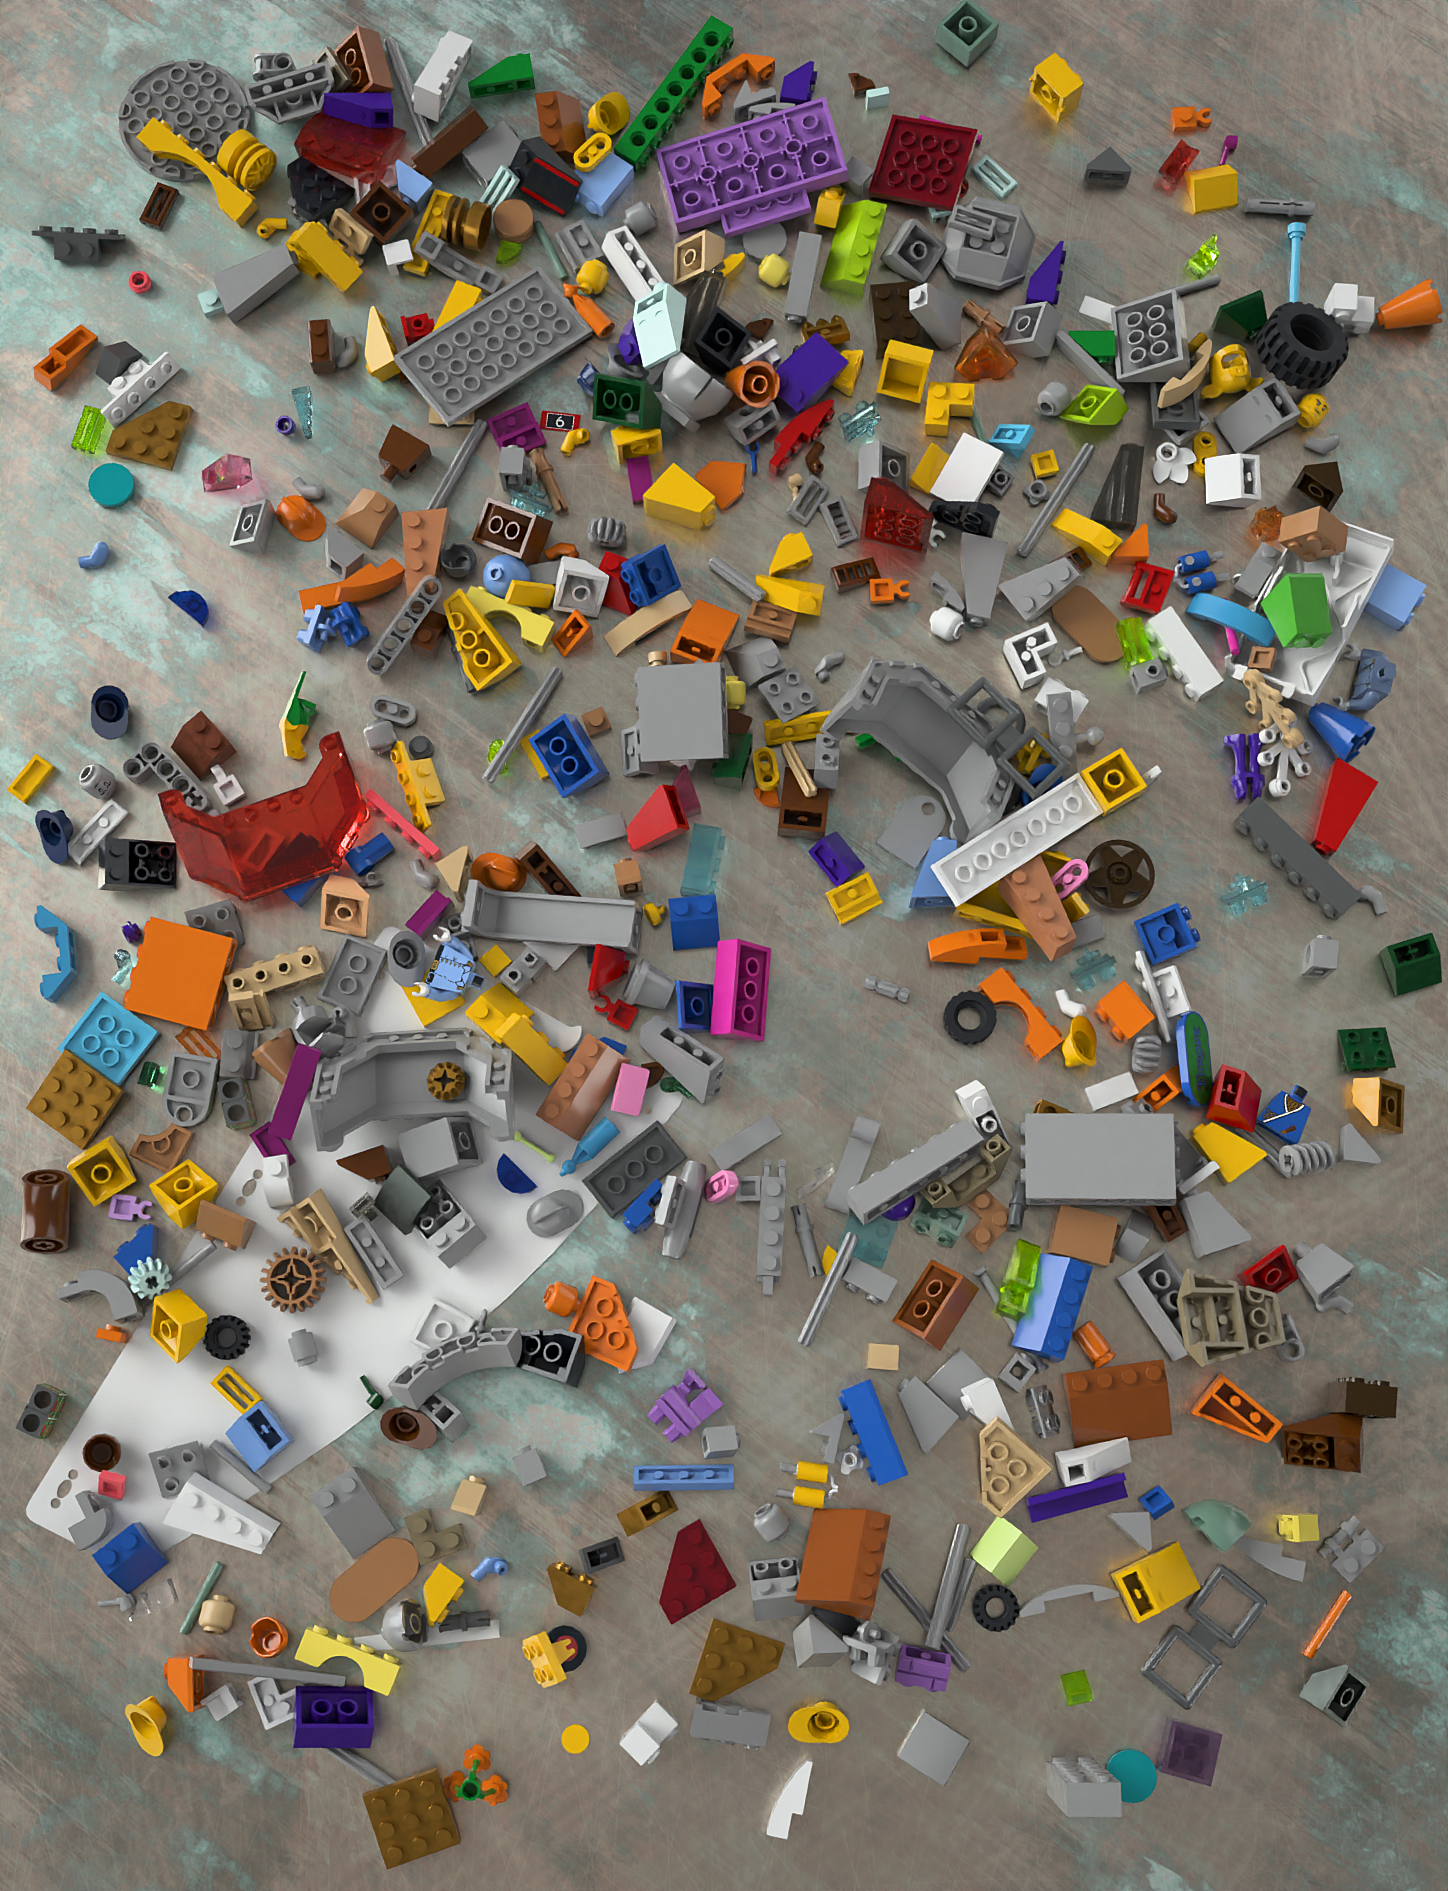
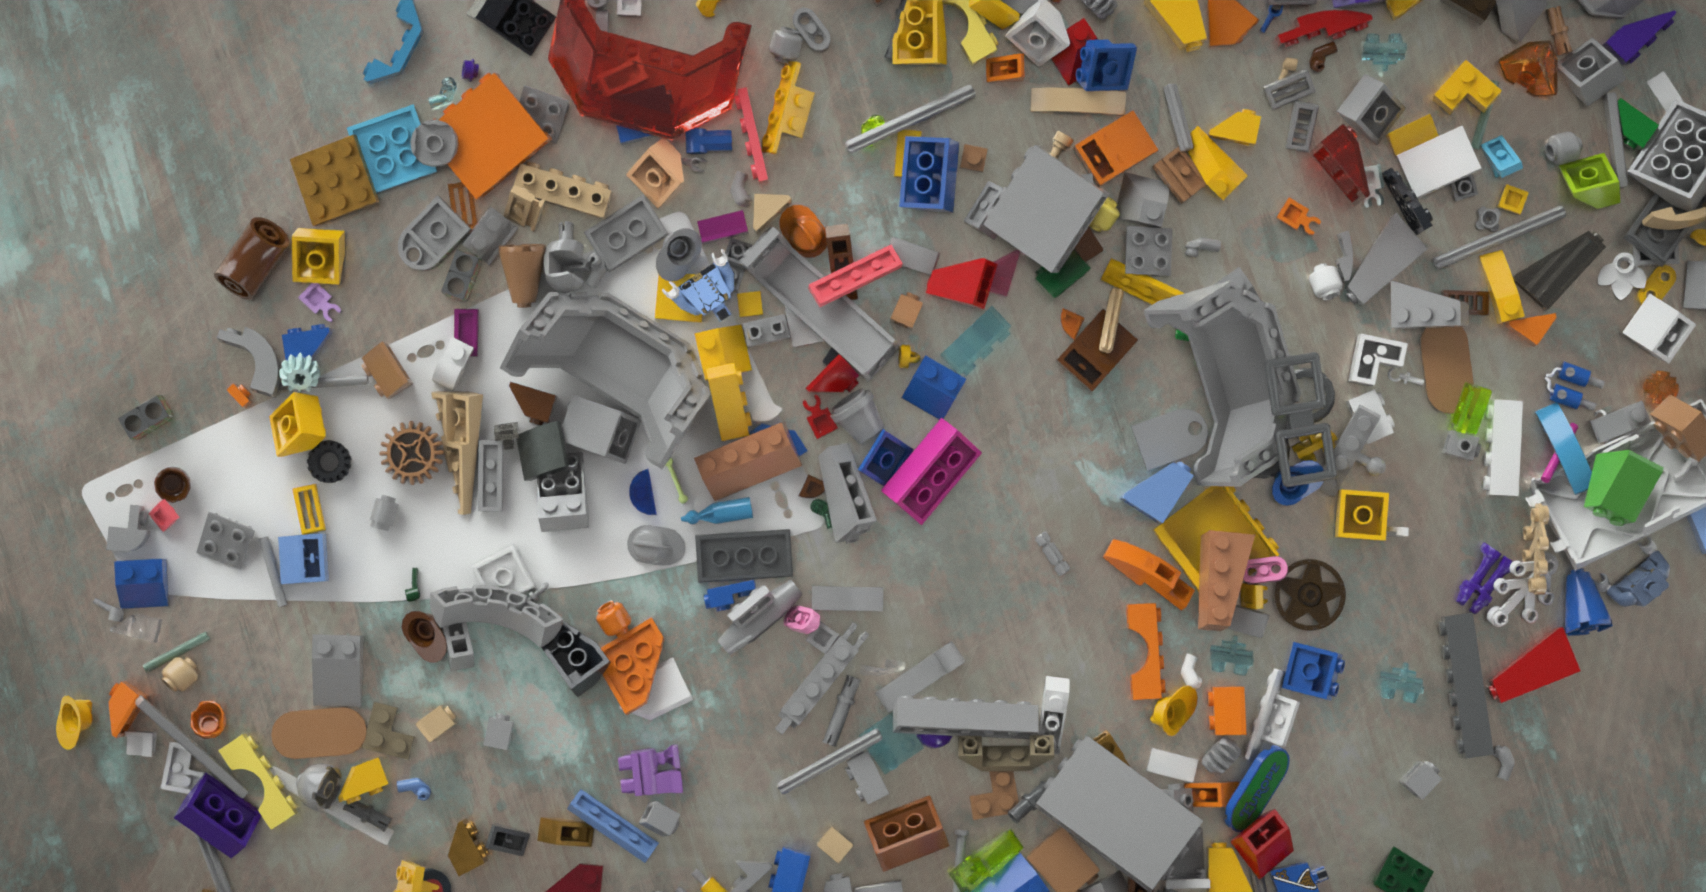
camera: 30 degrees right, 10 degrees up
medium nougat tile [129,1123,196,1173] -> none
clear green slope [137,1062,161,1089] -> none
yellow slope [149,1159,219,1230] -> none
white wedge [163,1472,281,1554] -> none
magenta tile [268,1043,321,1141] -> none
dark grey plate [409,736,432,759] -> none
pearl gold gear [426,1062,465,1100] -> none
bright pink slope [610,1063,650,1116] -> none
yellow plate [752,747,779,791] -> none
dark purple panel [808,831,865,887] -> none
light grey brick [813,734,840,789] -> none
yellow tile [822,1245,838,1276] -> none
yellow plate [825,872,883,924] -> none
reddish brown slope [830,557,881,594] -> none
yellow piece [876,339,934,403] -> none
sand green bracket [909,1197,969,1248] -> none
white plate [930,773,1104,907] -> none
black tyre [943,990,997,1045] -> none
red plate [1120,561,1175,615] -> none
reddish brown arm [1154,493,1178,524] -> none
medium nougat plate [1247,646,1278,673] -> none
dark green slope [1379,933,1442,997] -> none
none -> light grey tile [410,119,459,167]
none -> coral plate [808,245,903,307]

